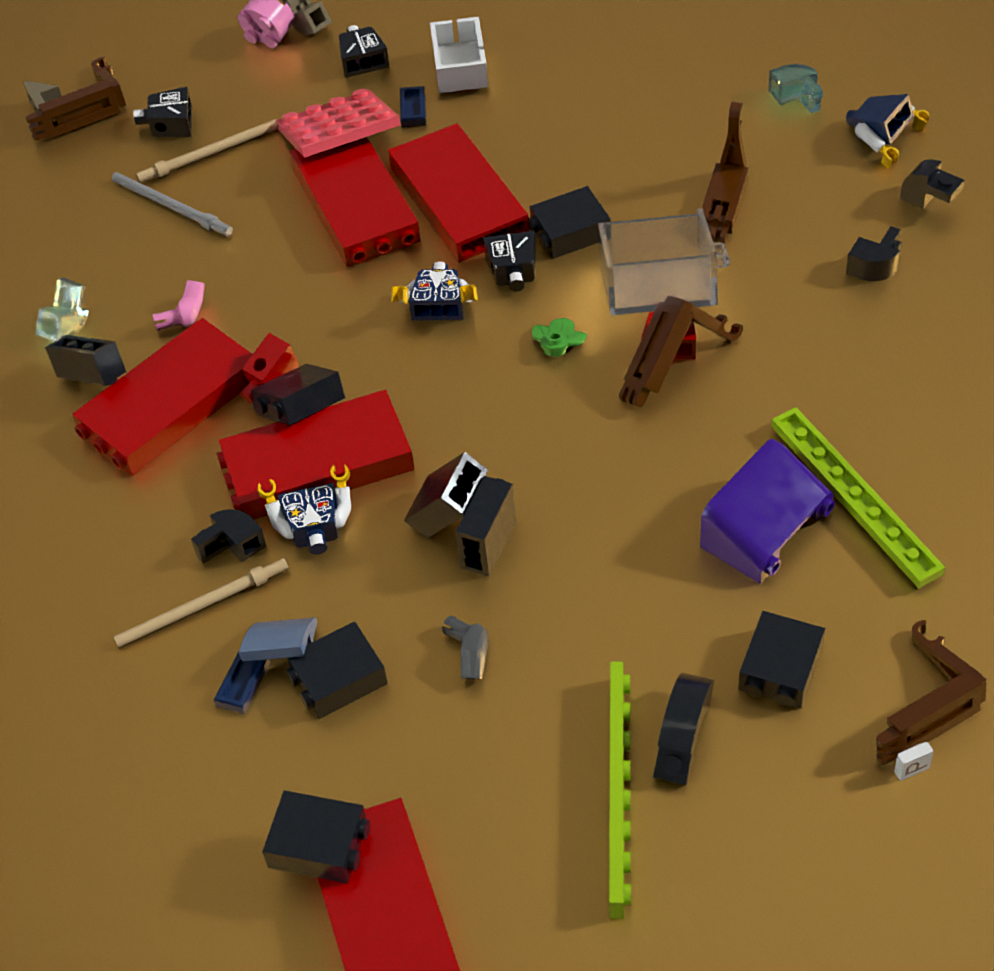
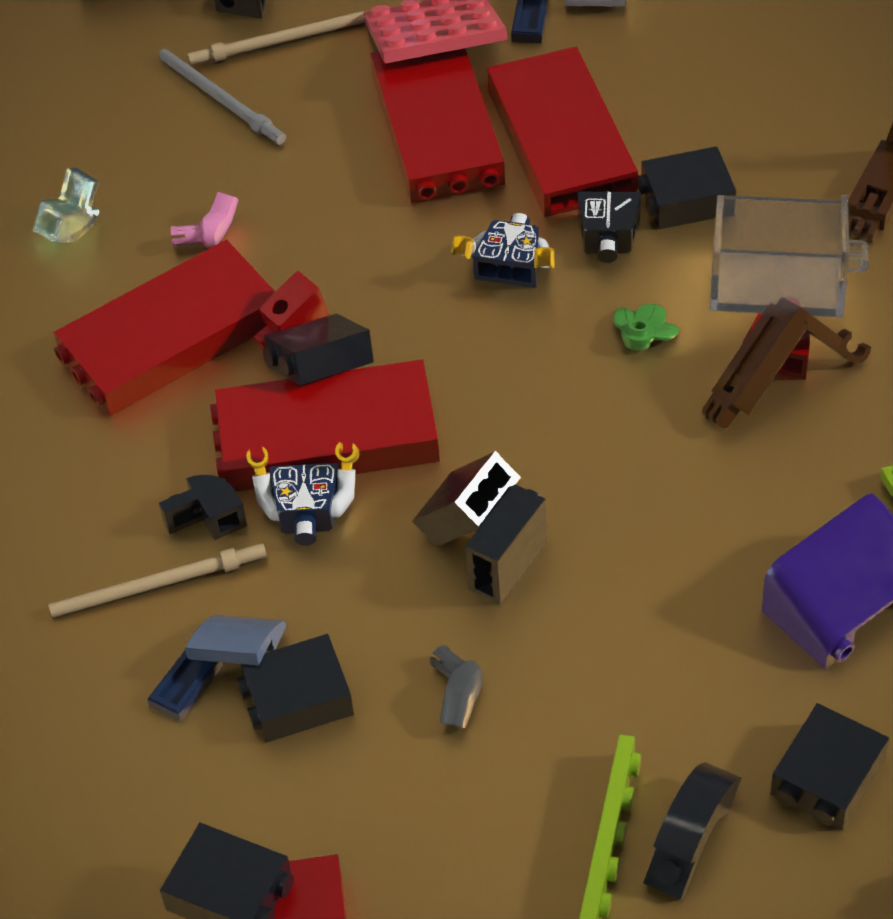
camera: 10 degrees right, 0 degrees up
black brick [45,335,126,386] -> none

